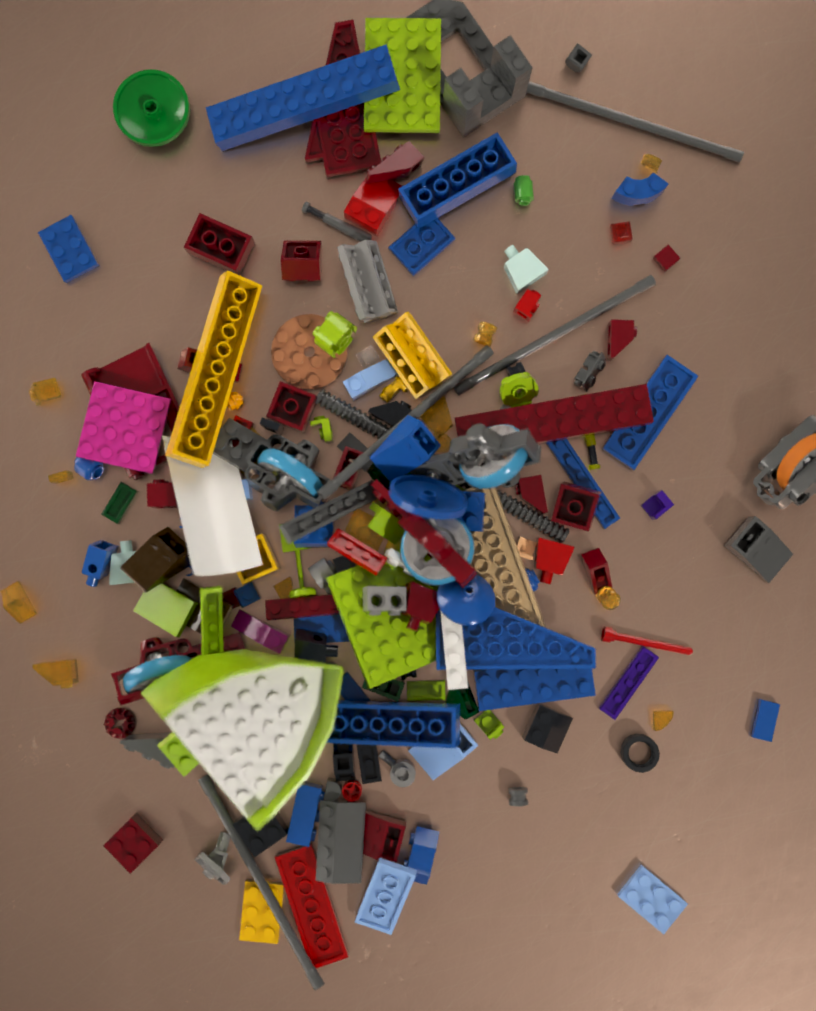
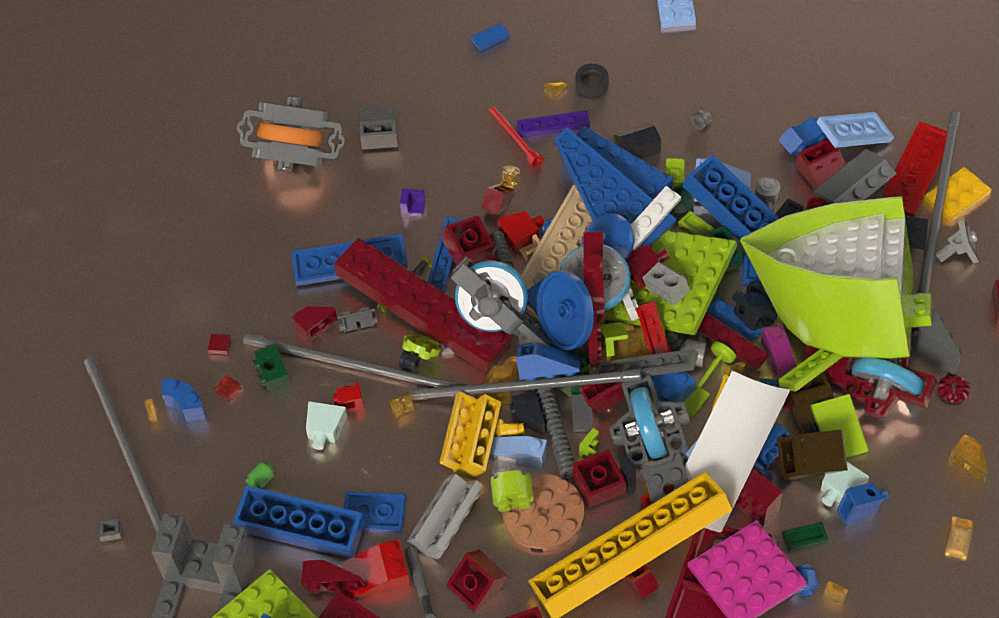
camera: 130 degrees left, 30 degrees down
none -> dark green brick [252,344,290,392]

